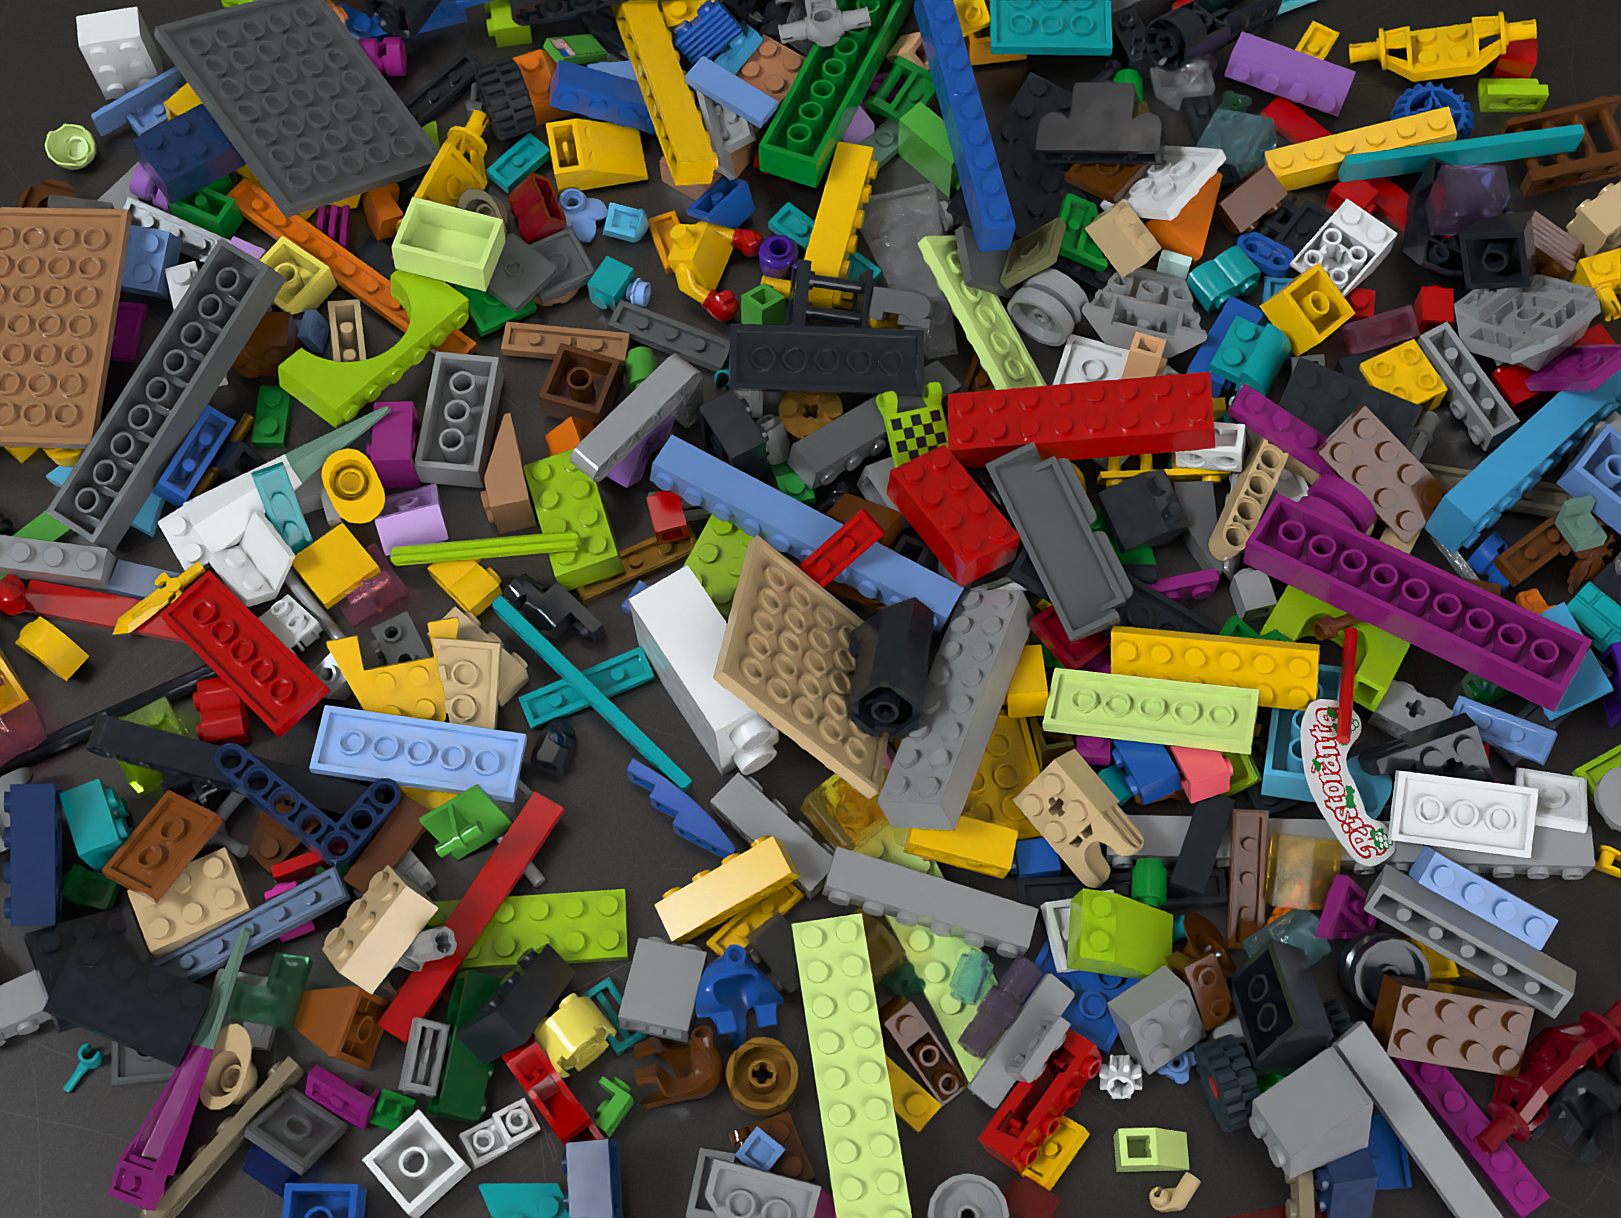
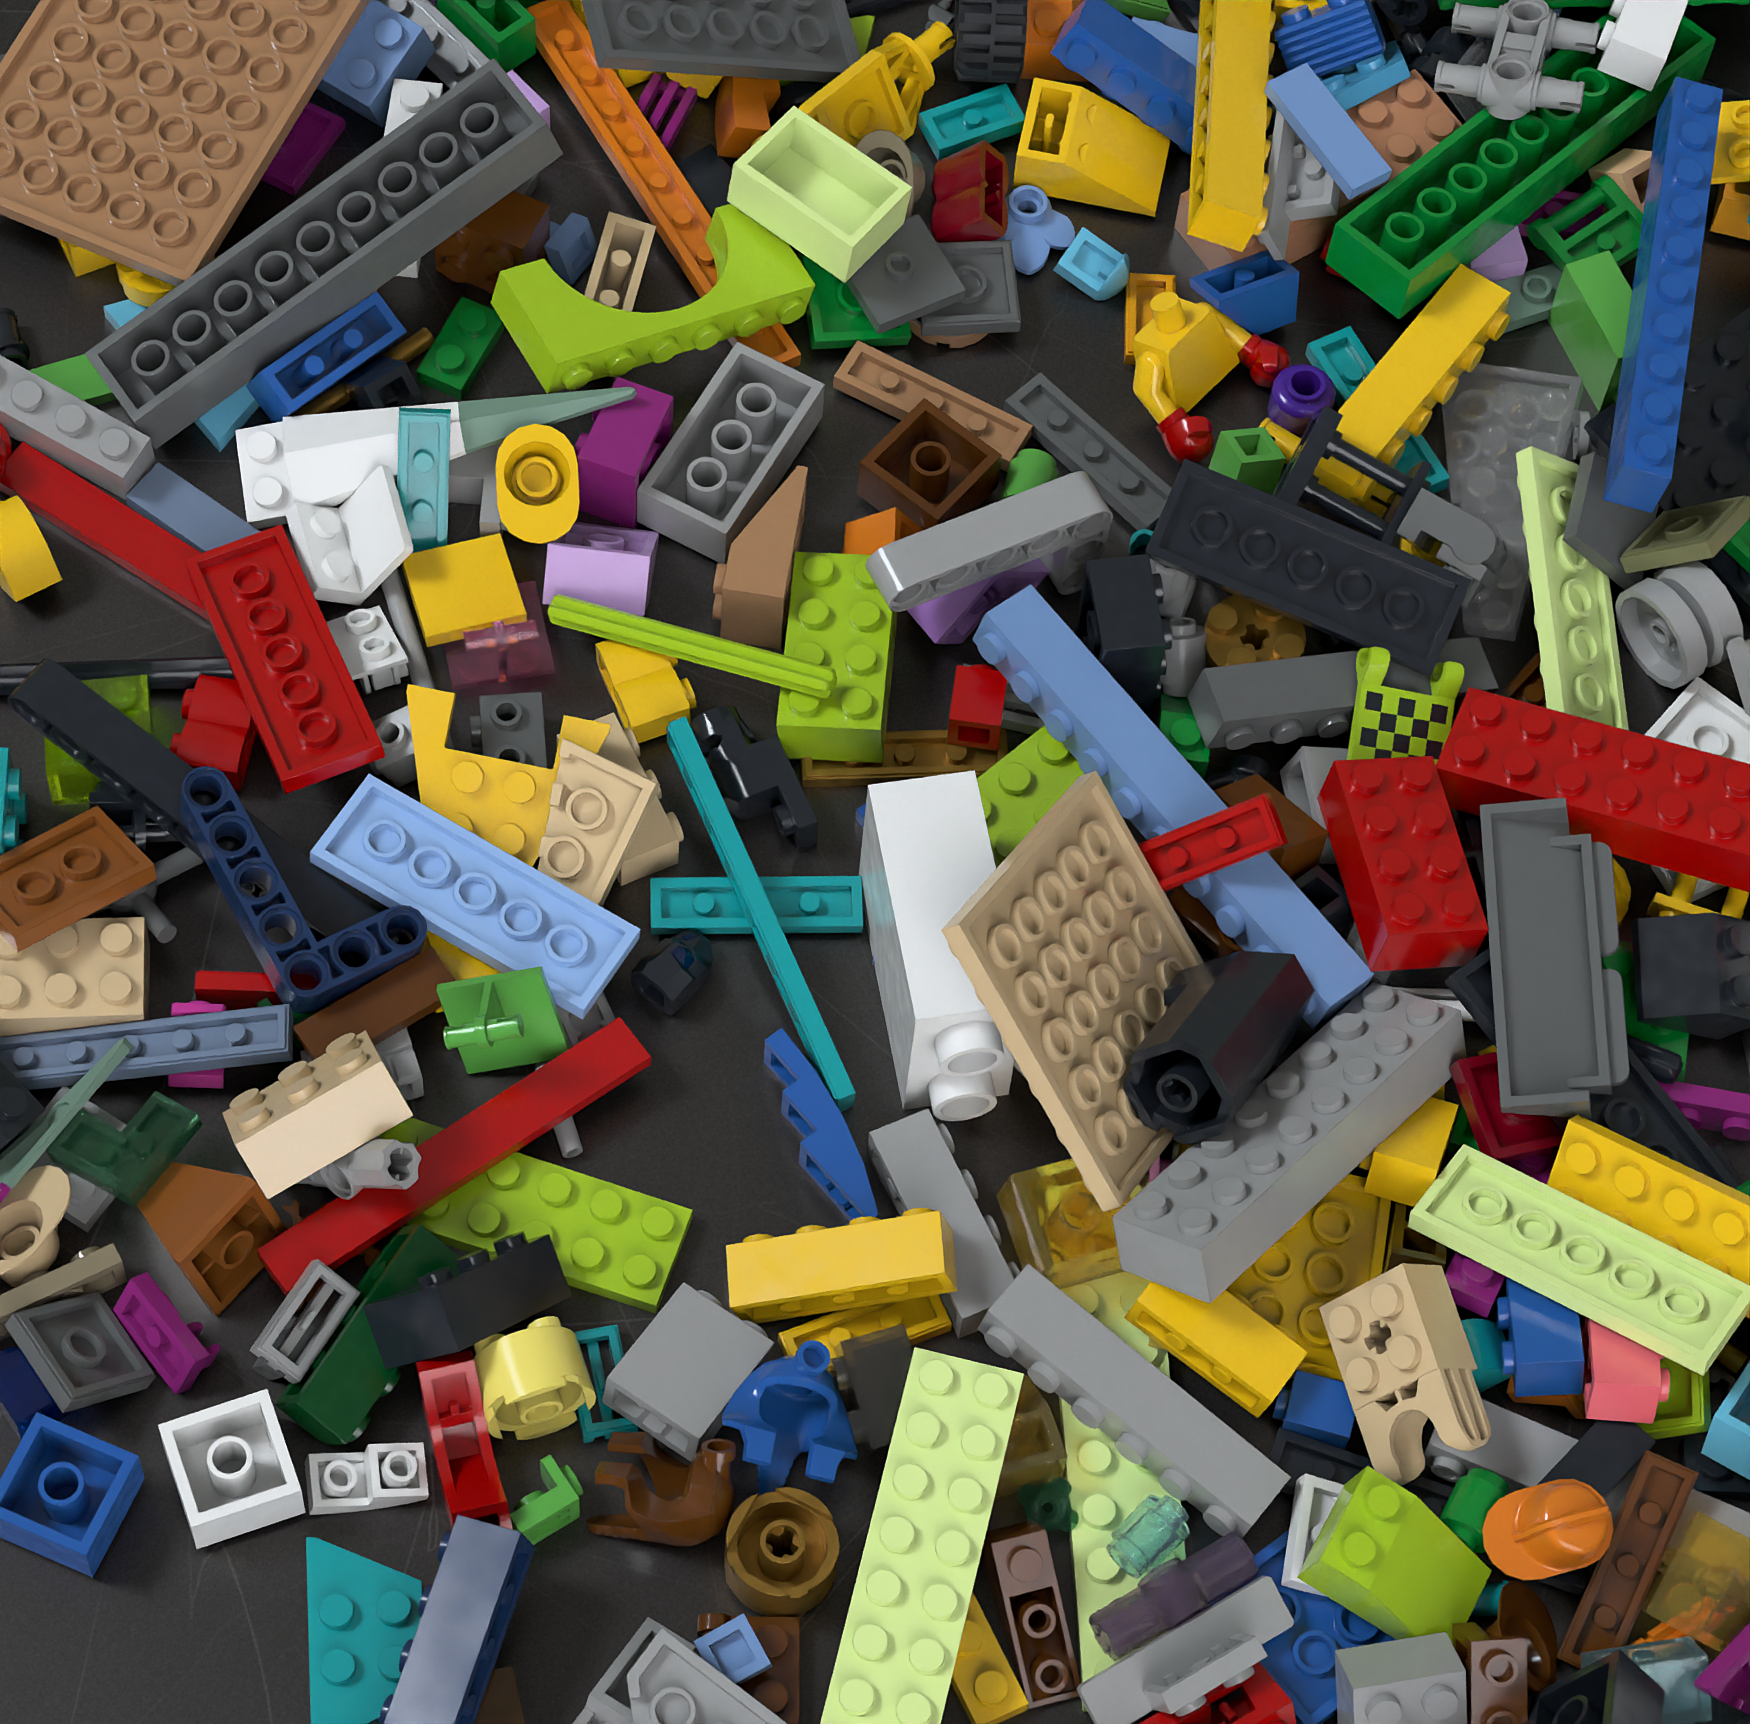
camera: 15 degrees right, 5 degrees down
yellow sword [112,561,206,635] -> none
reddish brown wing [248,804,322,876] -> none
light yellow slope [260,236,337,315] -> none
green tile [369,1088,418,1132] -> none
teal brick [587,256,635,311] -> none
light blue plate [626,278,651,307] -> none
none -> orange piece [1482,1479,1614,1581]

